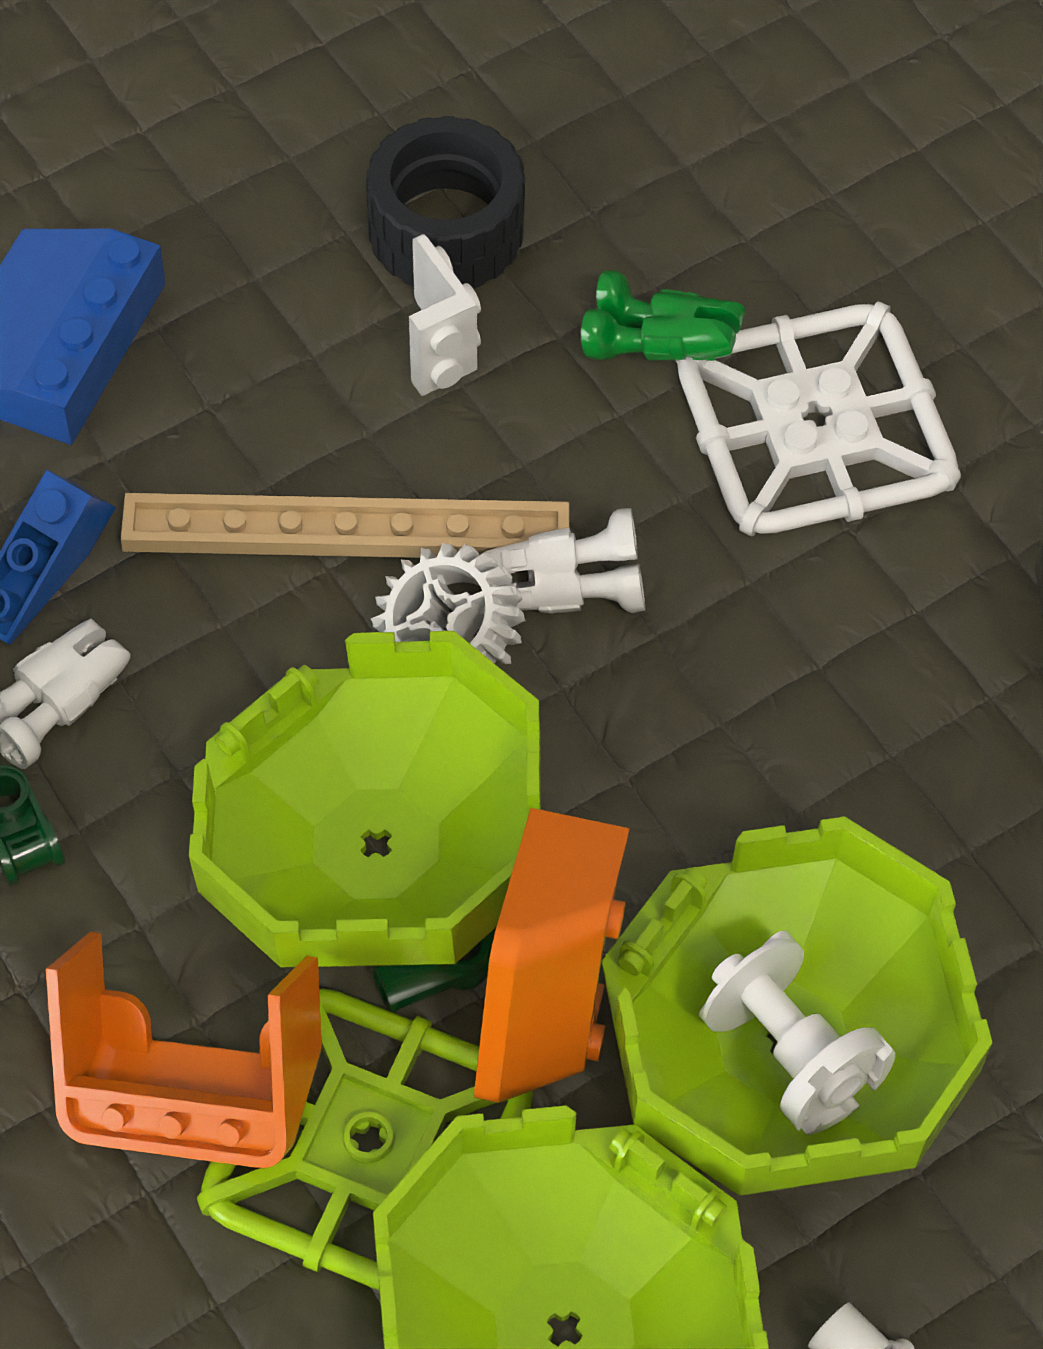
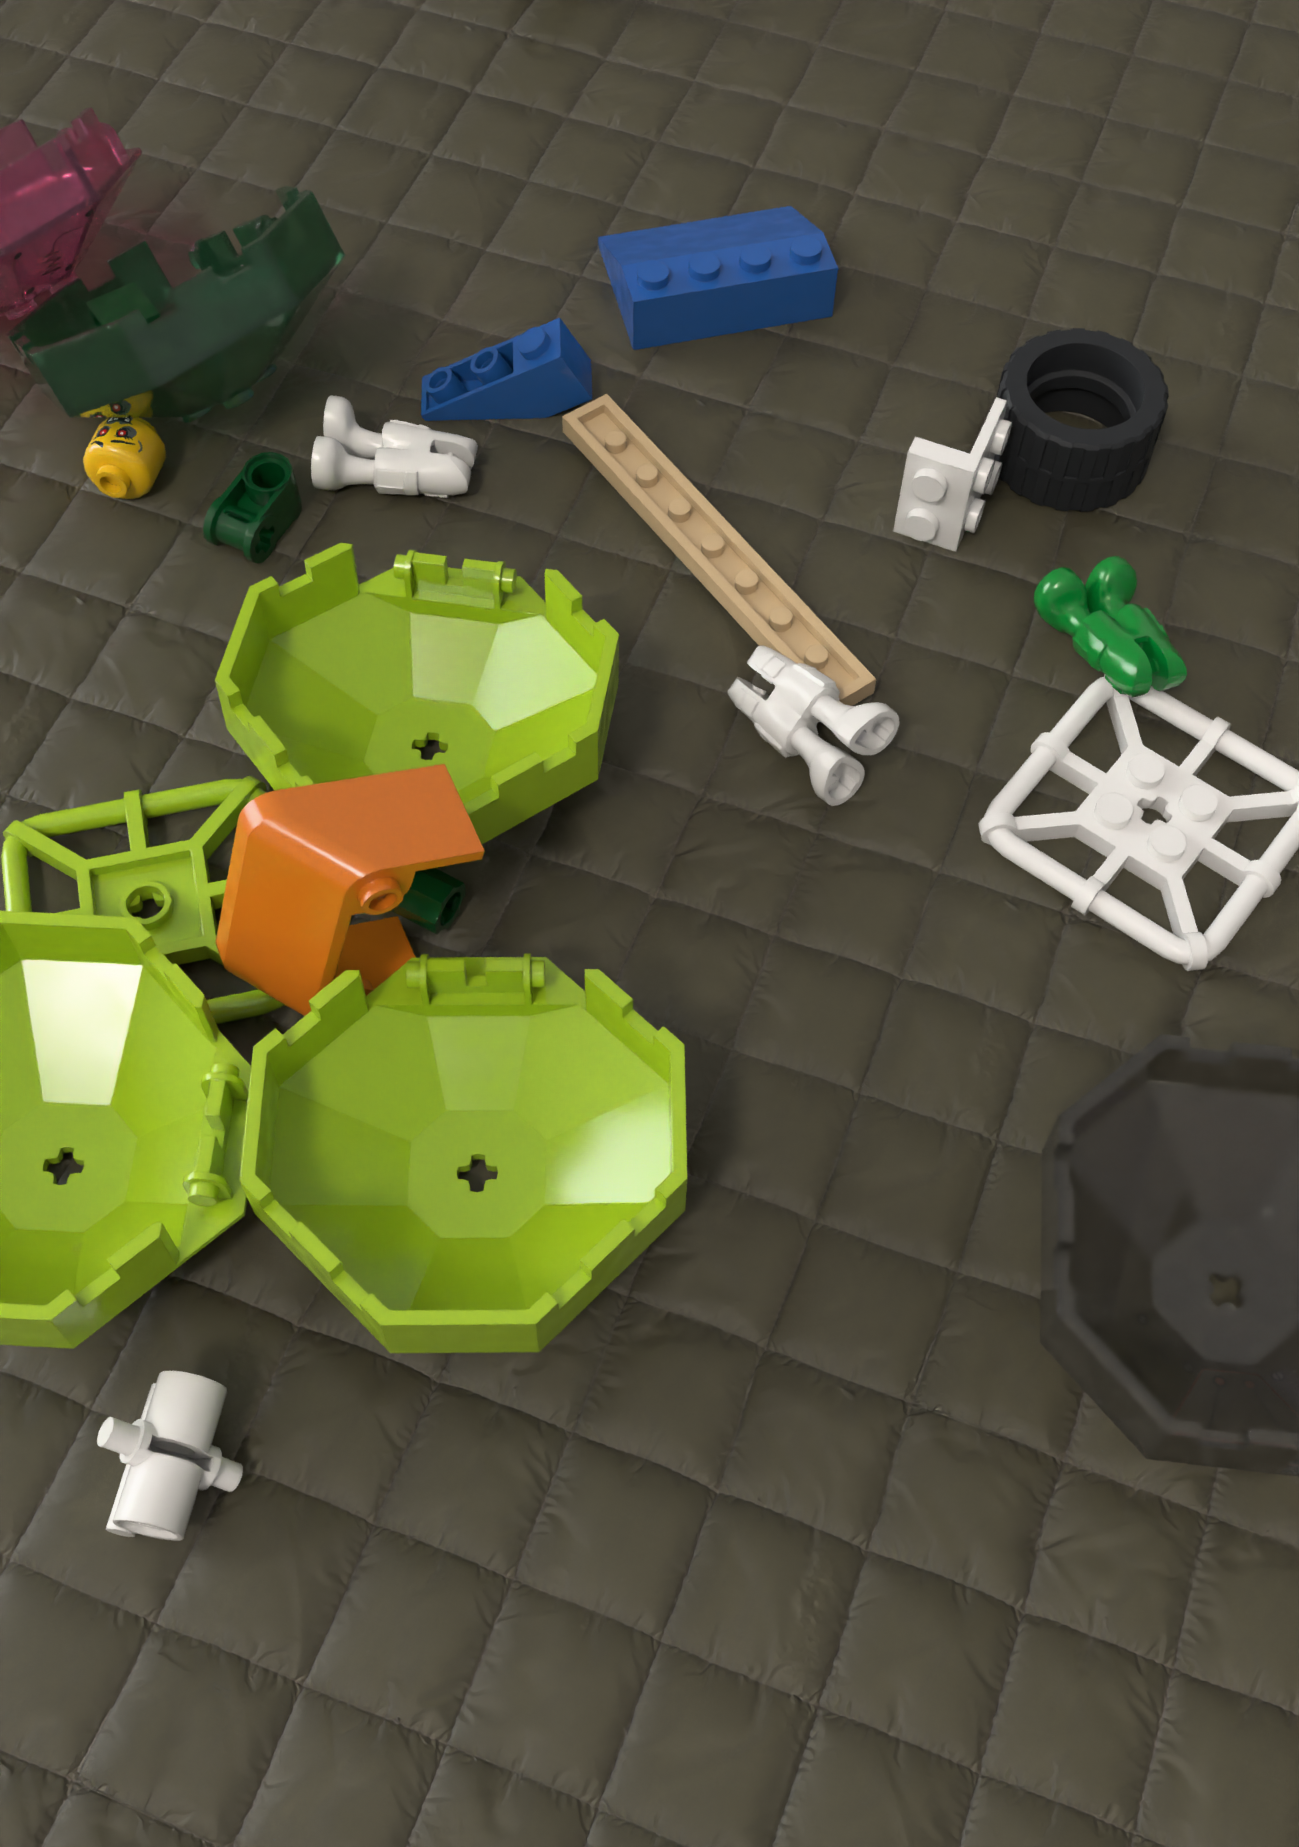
camera: 55 degrees right, 0 degrees up
orange windscreen [46,932,322,1168] -> none
white gear [371,543,526,664] -> none
white piece [699,931,895,1135] -> none

